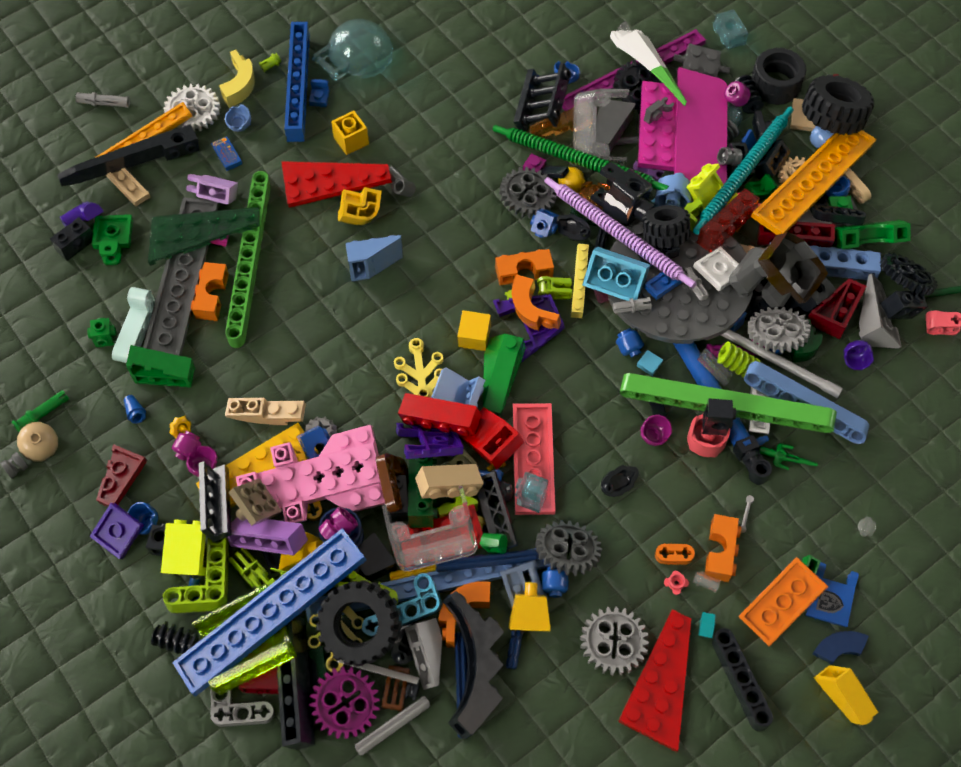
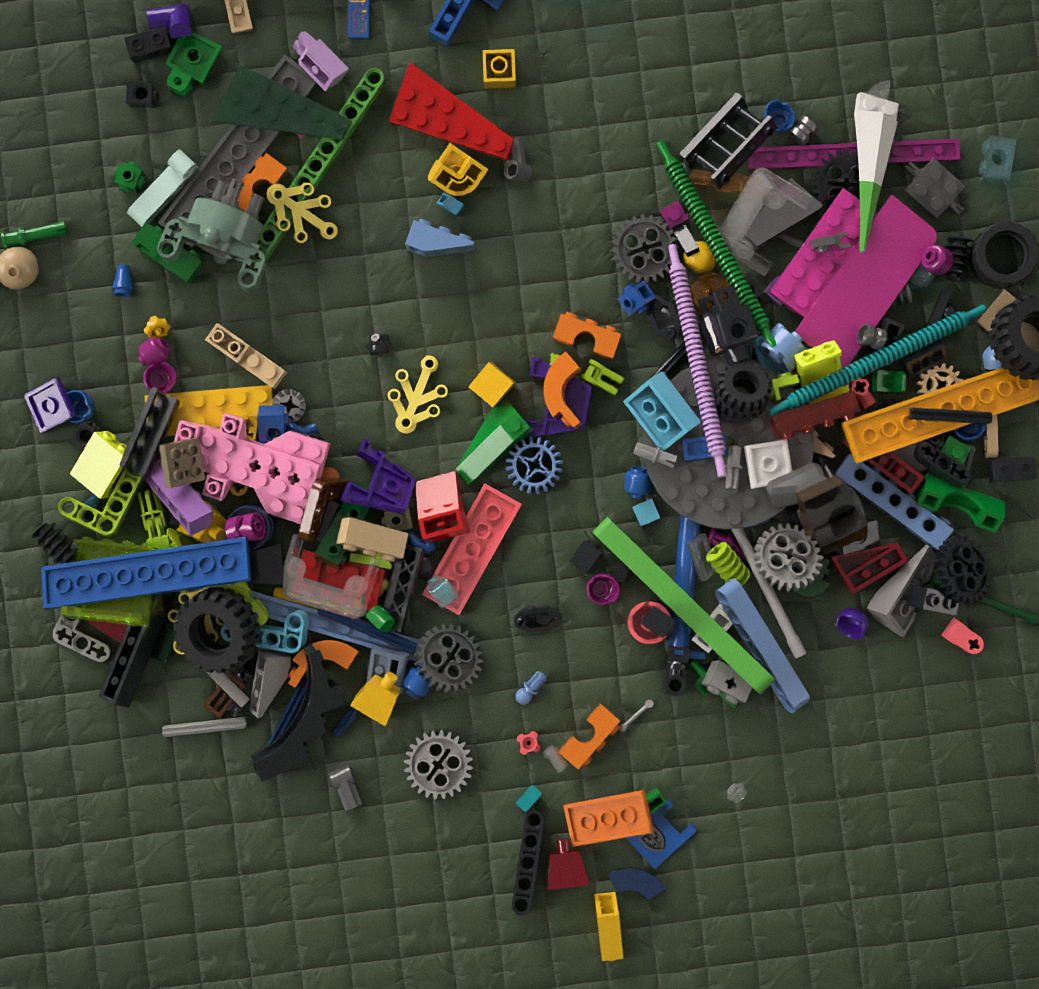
camera: 30 degrees right, 25 degrees up
dark red wing [96,444,147,507] -> none
magenta gear [309,667,380,739] -> none
red brick [398,393,481,436] -> none
medium blue bracket [431,368,485,407] -> none
light yellow piece [571,244,589,318] -> none
red wing [618,609,691,752] -> none
orange beam [655,544,695,565] -> none
blue slope [741,129,757,151] -> none
none -> black brick [126,82,159,108]
none -> sand green piece [157,179,267,292]
none -> light yellow plant [267,183,338,243]
none -> dark grey piece [329,765,363,811]
none -> black piece [366,333,392,357]
none -> dark azure piece [437,192,464,217]
none -> medium blue gear [506,437,563,494]
none -> medium blue axle [515,671,547,705]
none -> dark red torso [548,838,589,890]
none -> black brick [569,540,602,573]
none -> light grey brick [702,660,752,705]
none -> flat silver wheel [789,116,819,145]
none -> black axle [909,408,992,424]
none -> black brick [987,457,1036,483]

